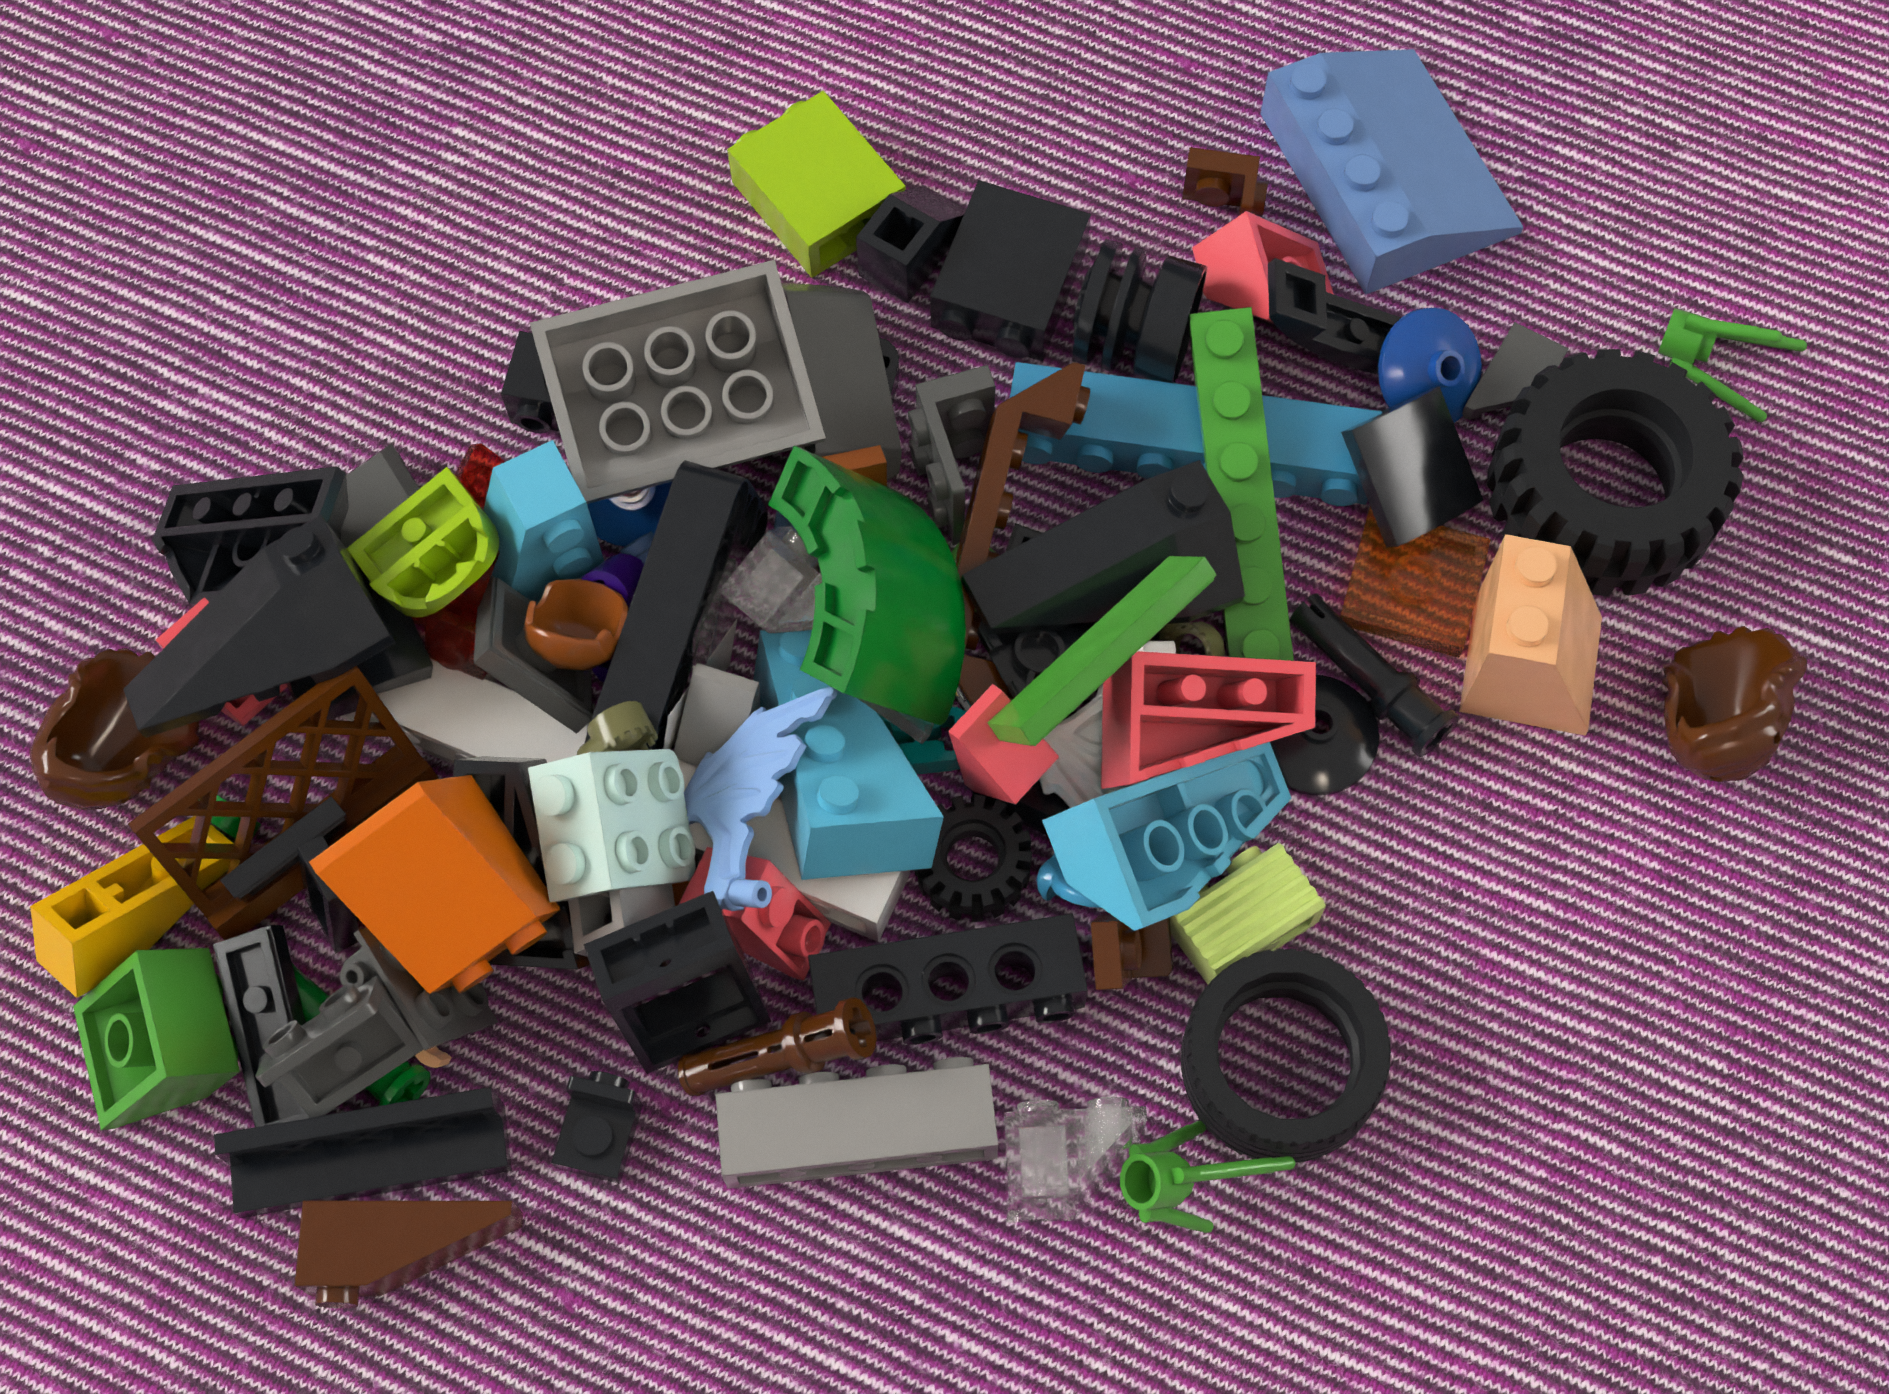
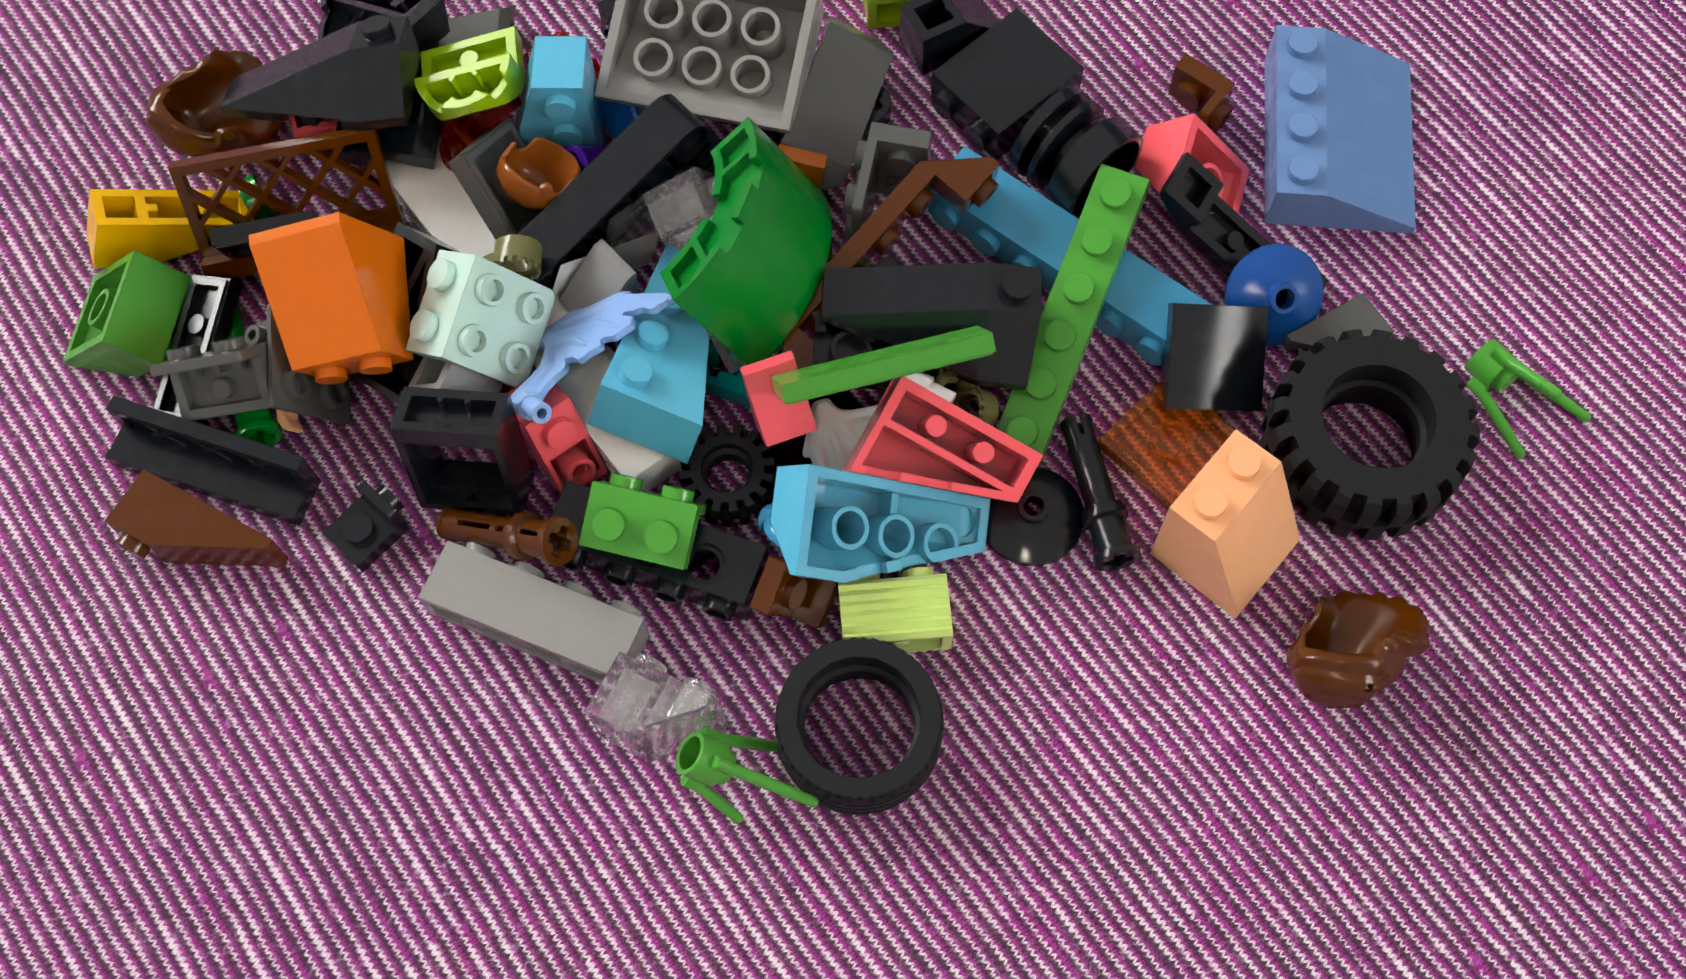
camera: 30 degrees right, 0 degrees up
none -> bright green bracket [578,473,707,570]

